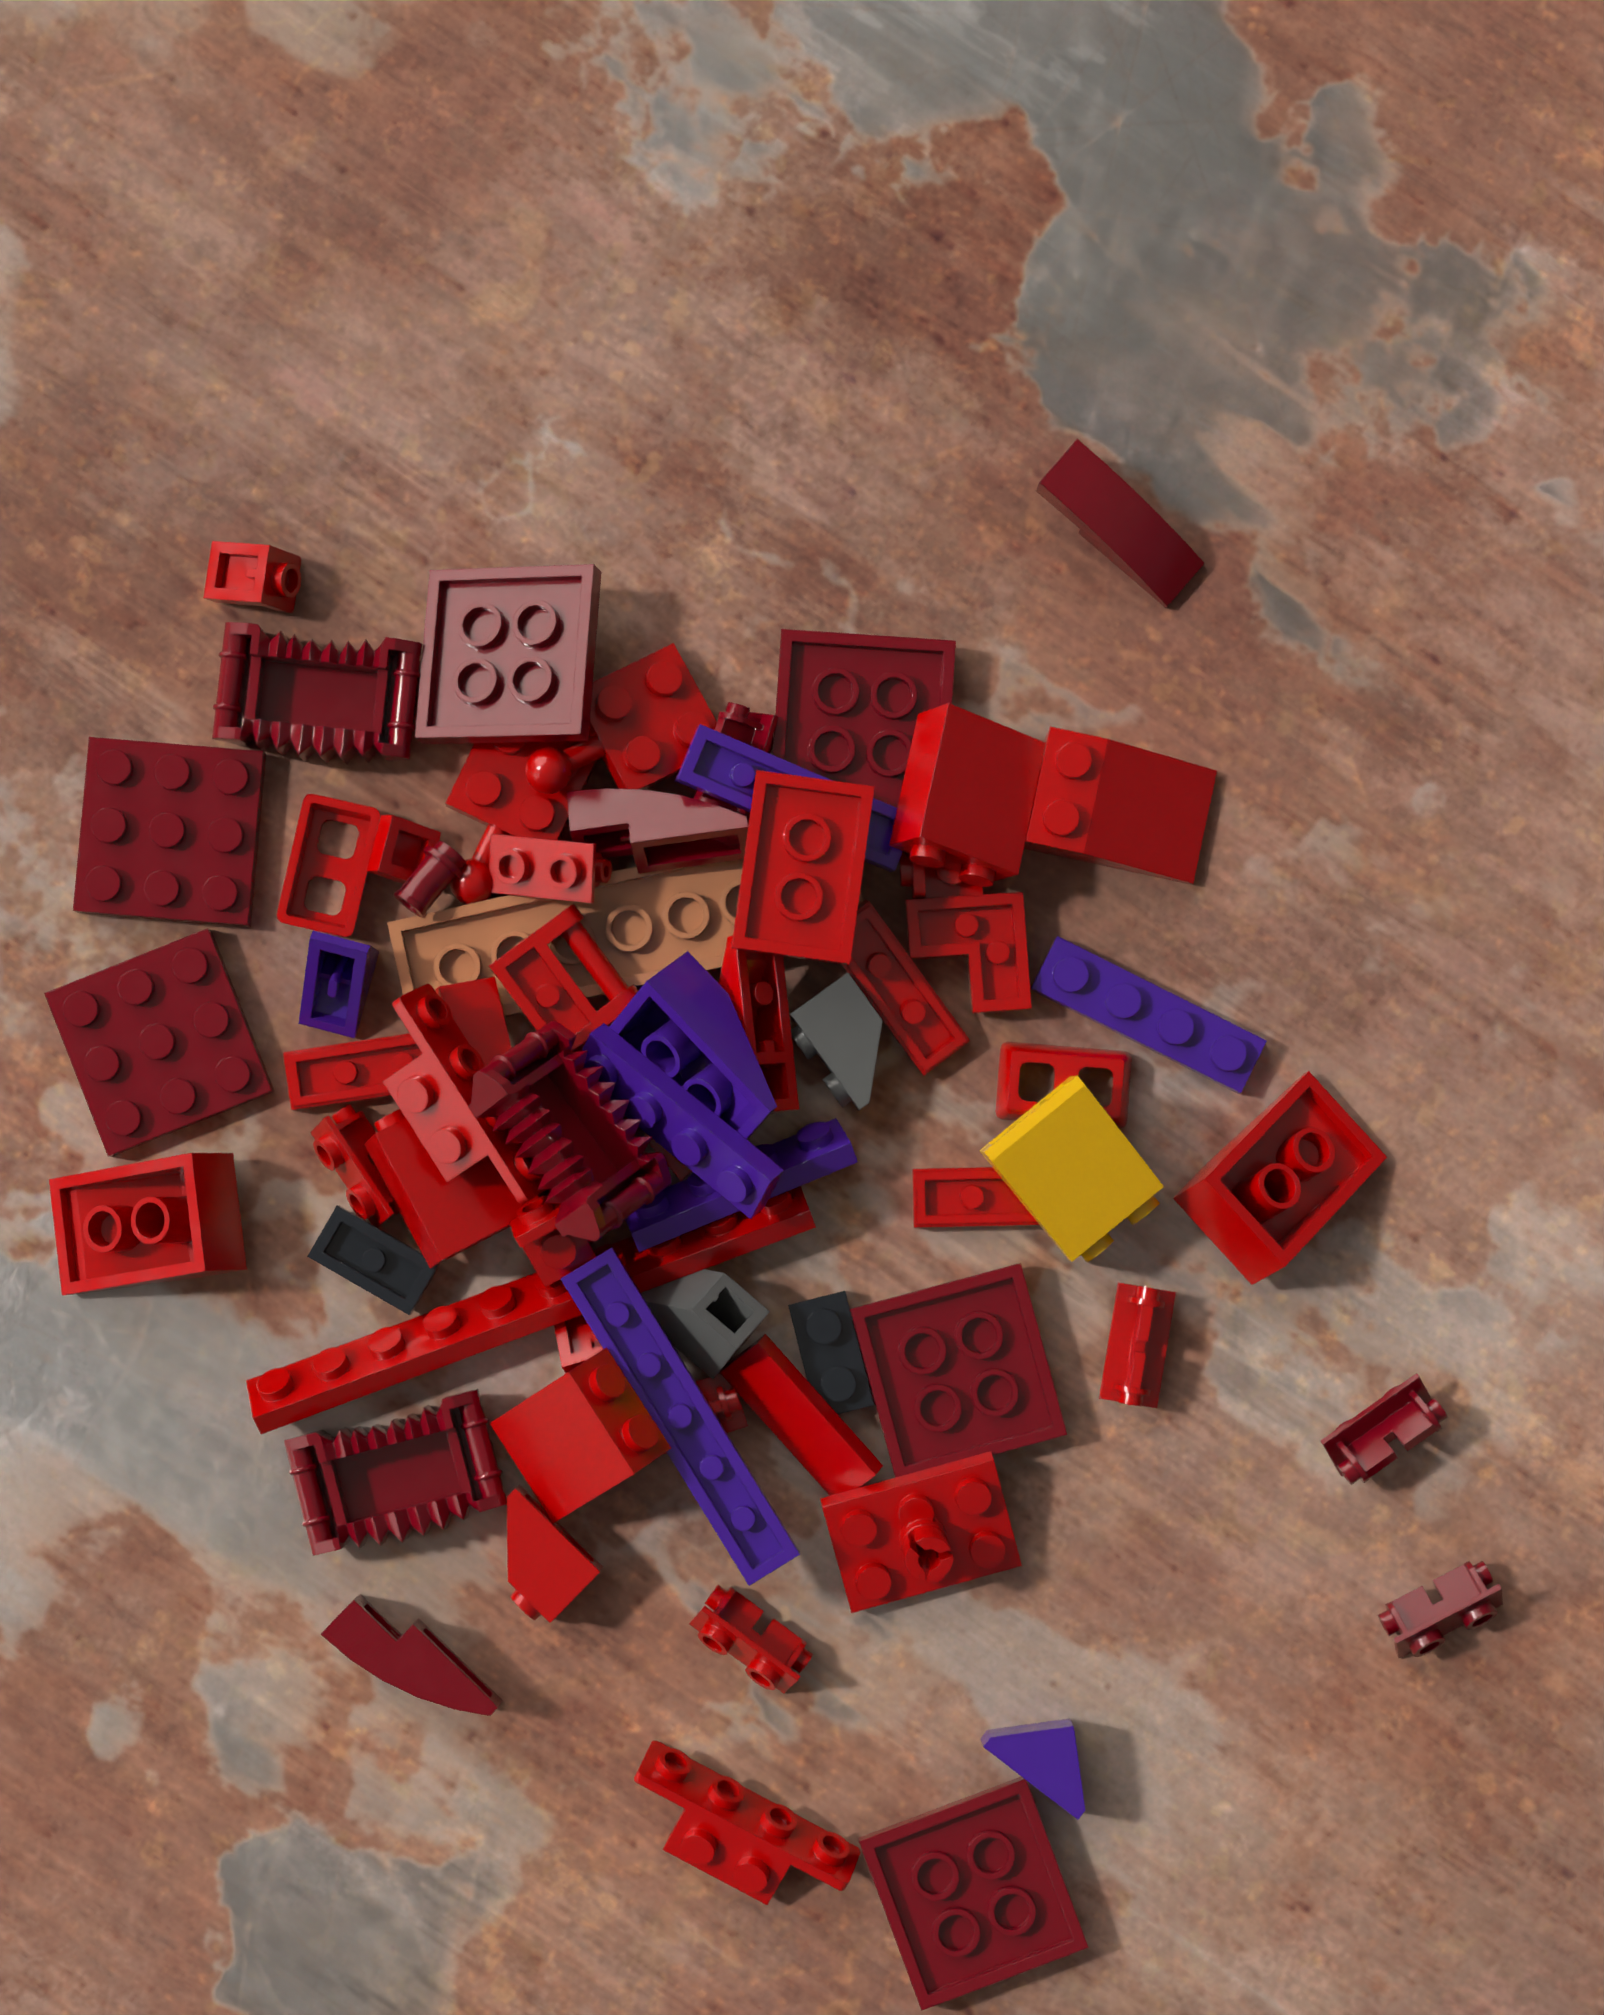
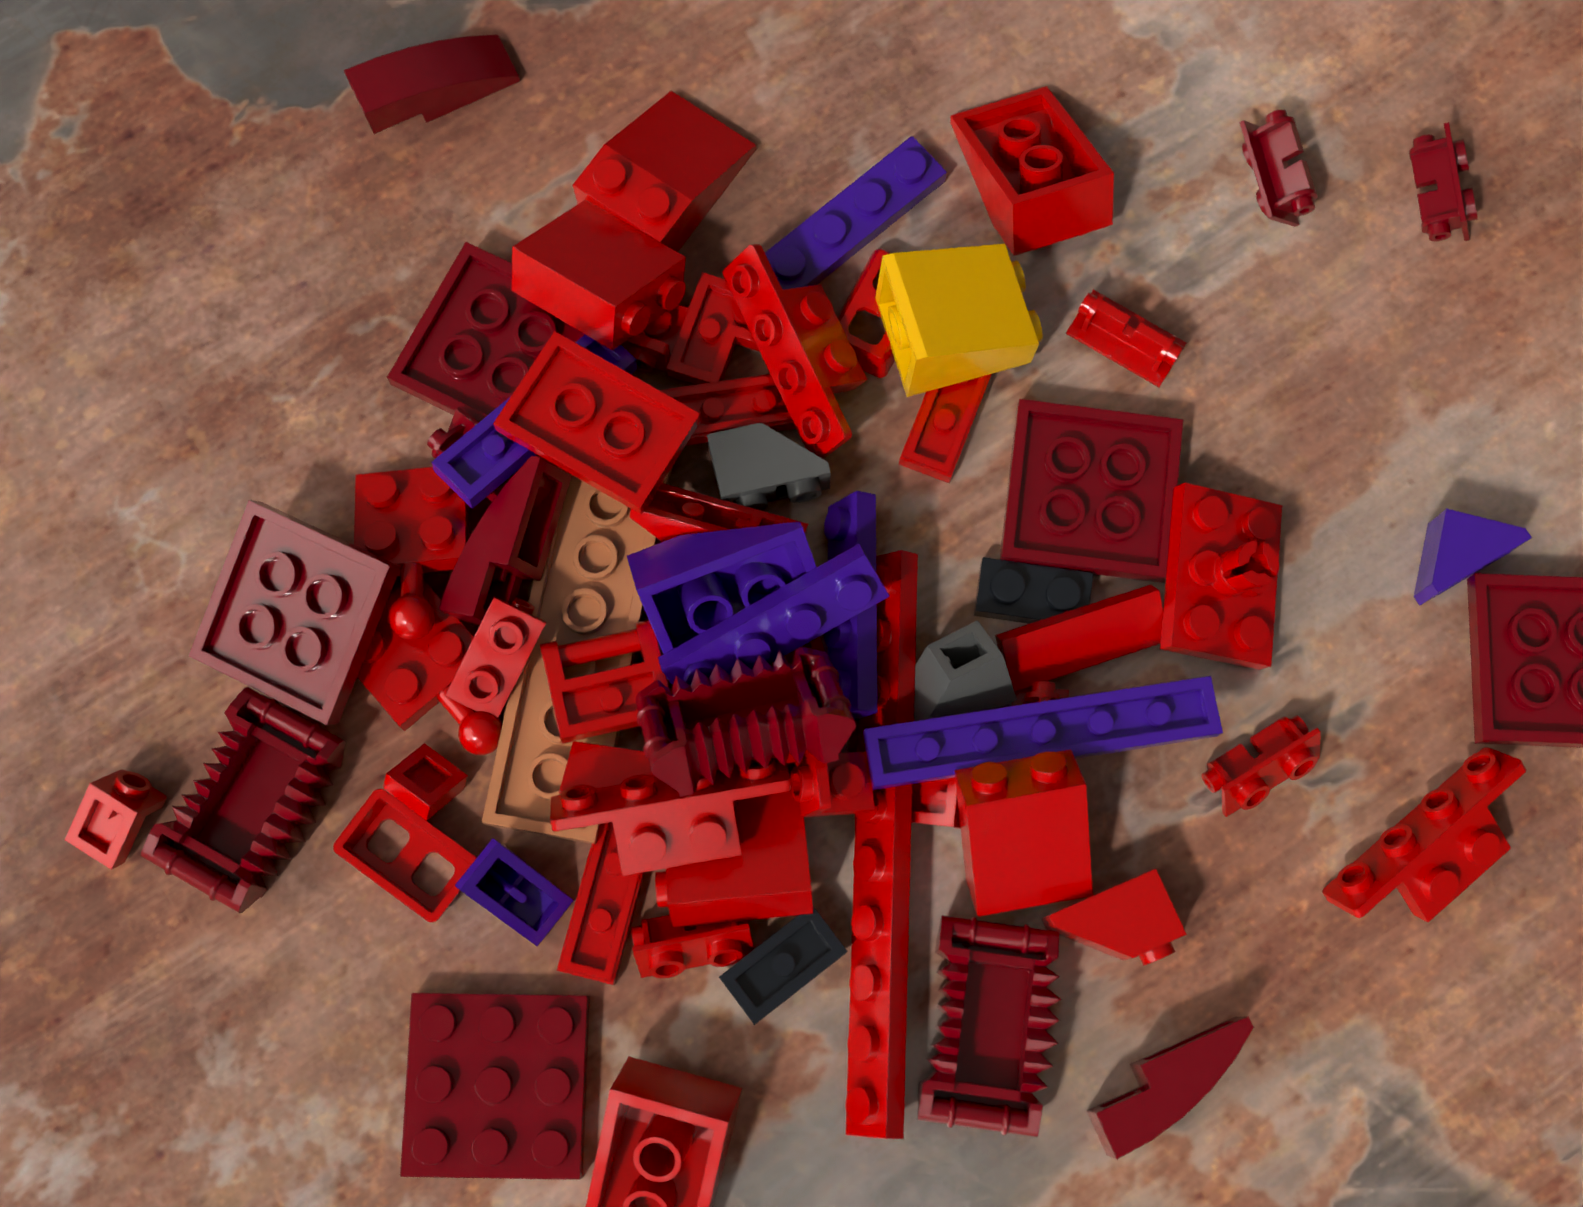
camera: 65 degrees left, 10 degrees down
dark red plate [73,737,266,927] -> none
dark red pin [394,841,466,918] -> none
none -> red bracket [723,244,867,459]

